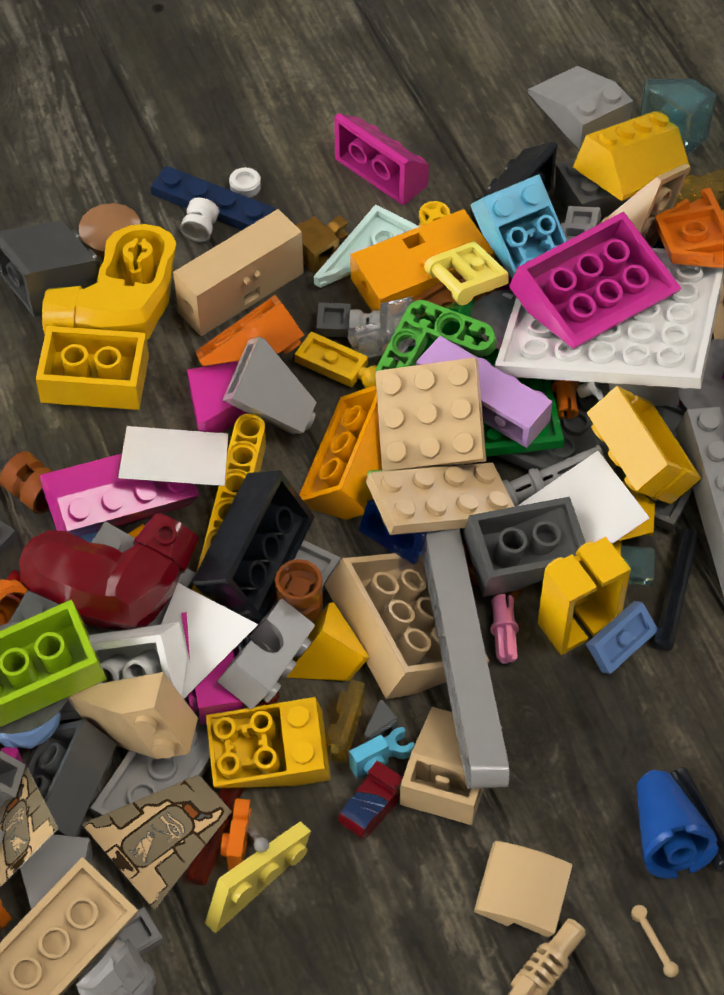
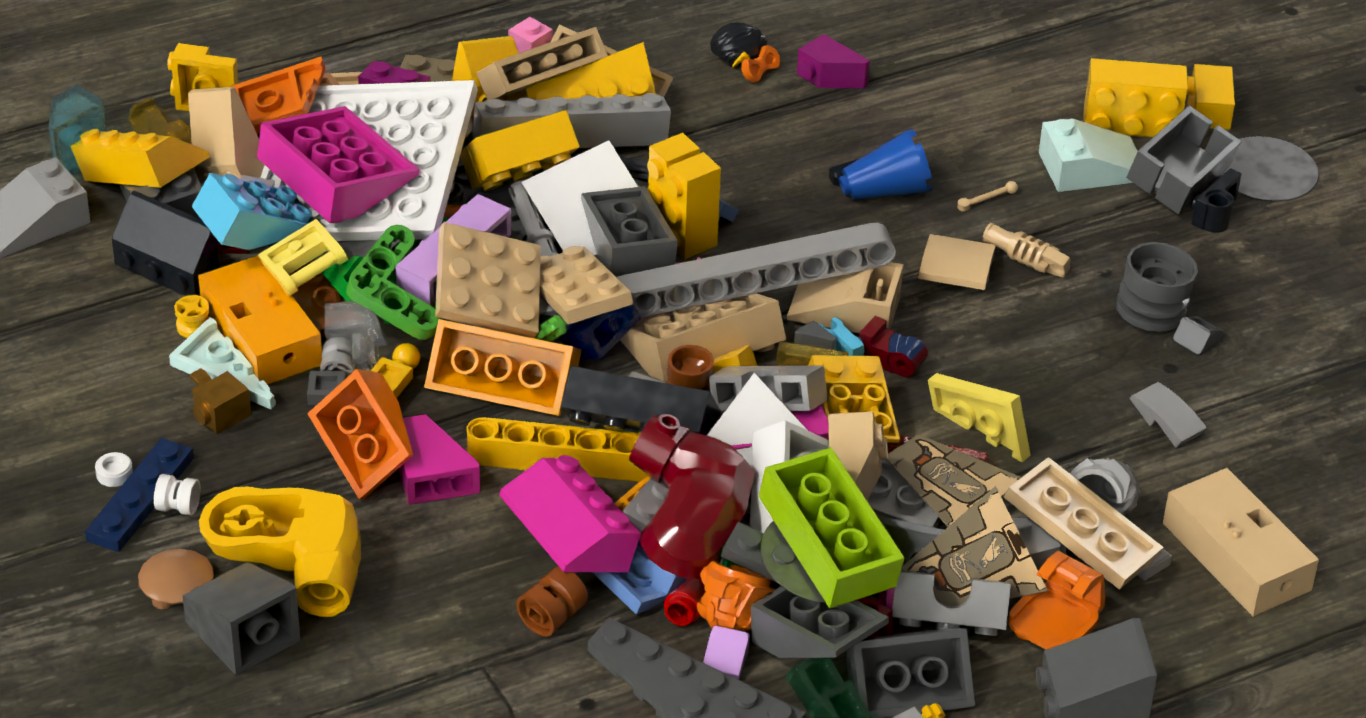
camera: 95 degrees left, 15 degrees down
yellow brick [36,326,149,410] -> none
white sticker [118,426,228,486] -> none
tan brick [173,209,304,336] -> none
orange plate [221,799,251,871] -> none
light grey slope [222,337,317,435] -> none
light grey hinge [249,829,269,853] -> none
dark pink slope [334,113,429,206] -> none

